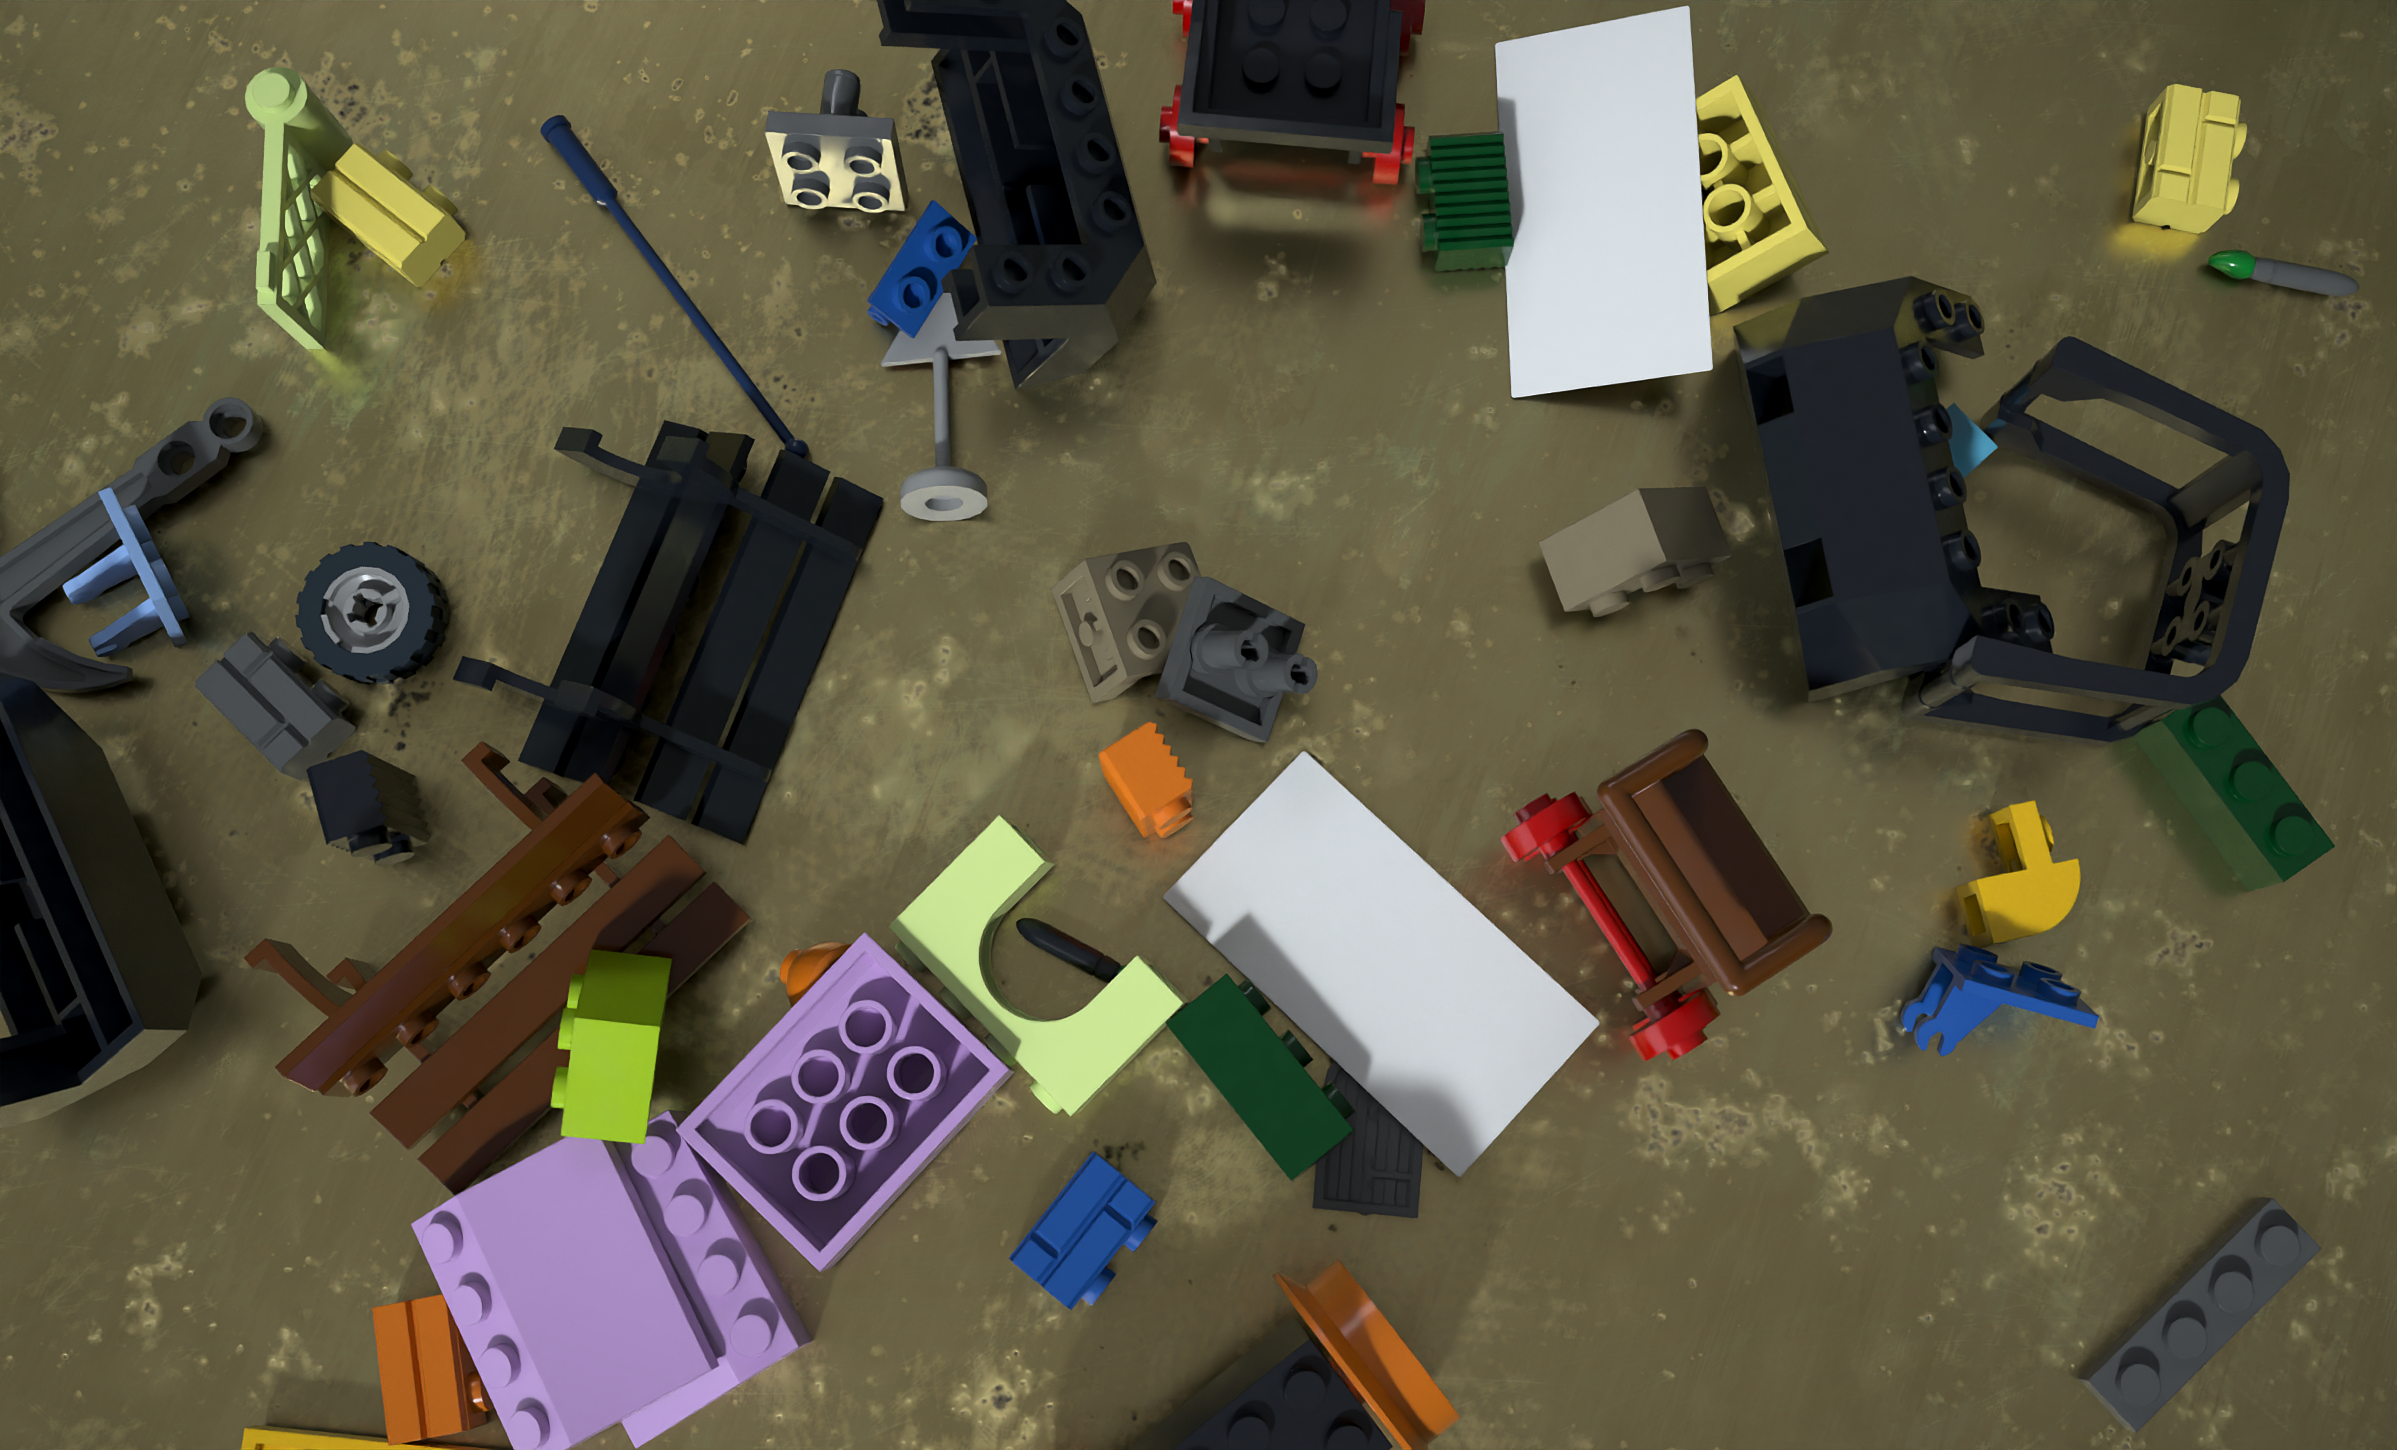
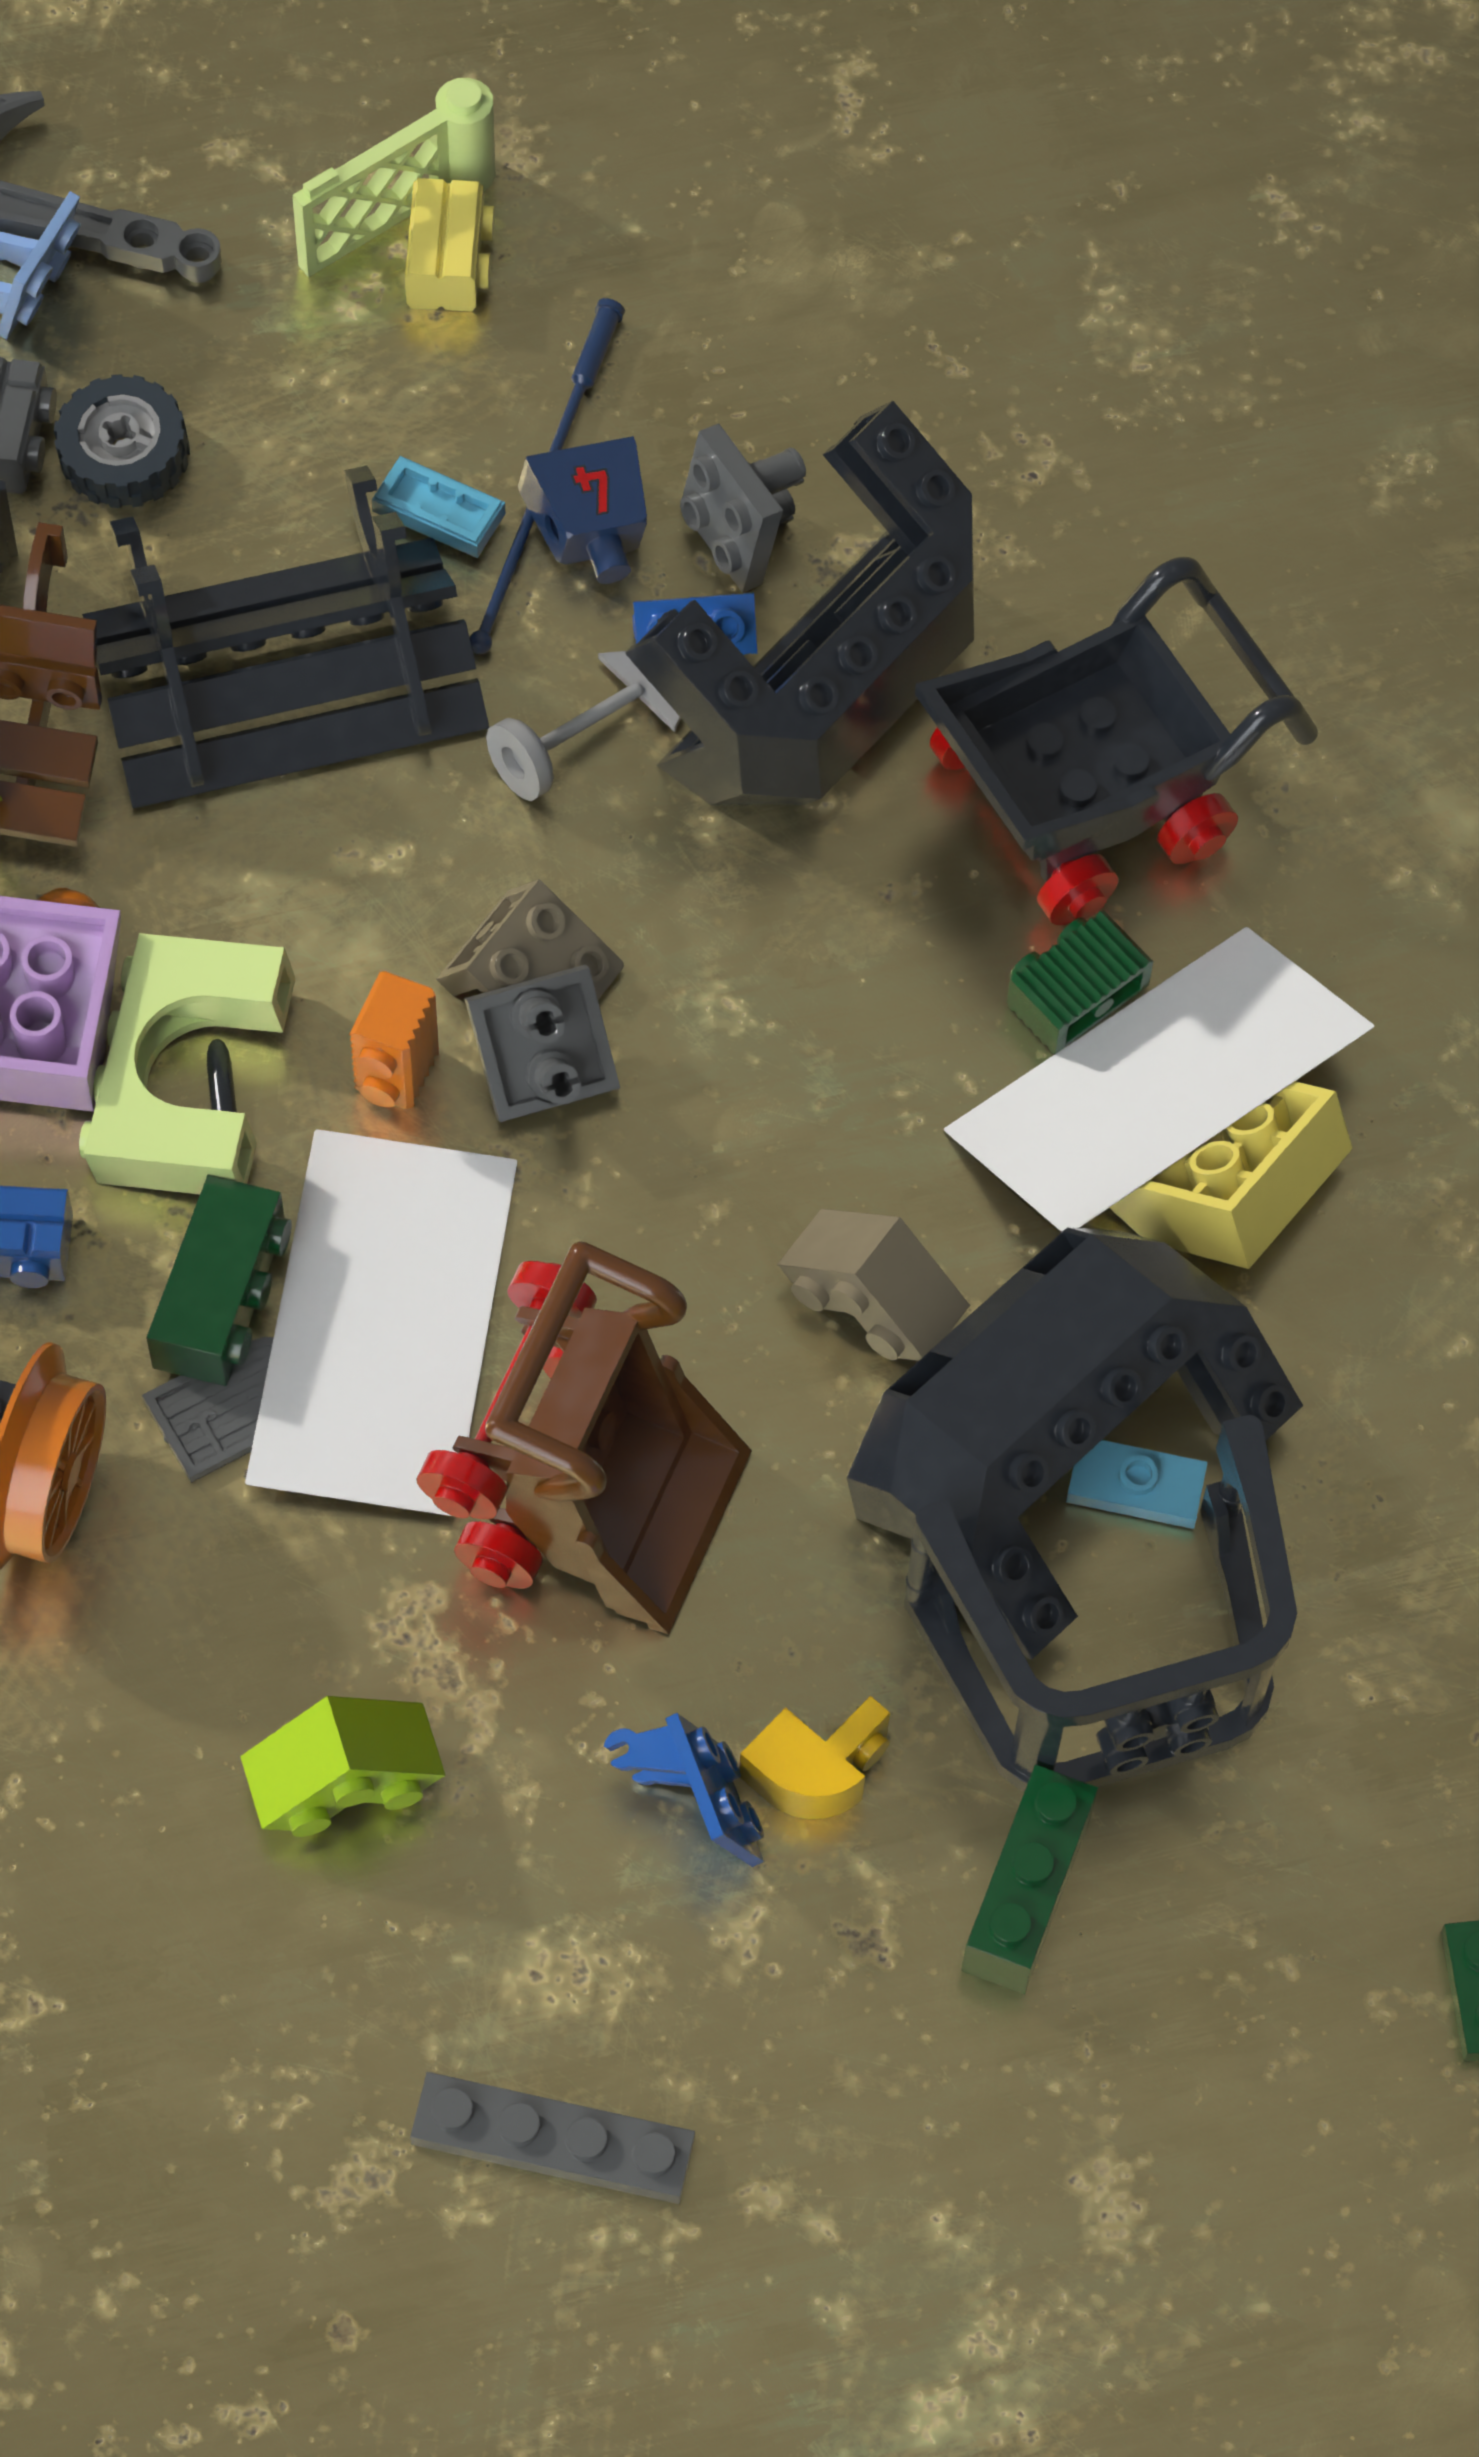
camera: 50 degrees right, 15 degrees down
none -> lime brick [240,1696,446,1837]
none -> medium azure plate [372,456,506,558]
none -> dark blue torso [518,436,647,584]

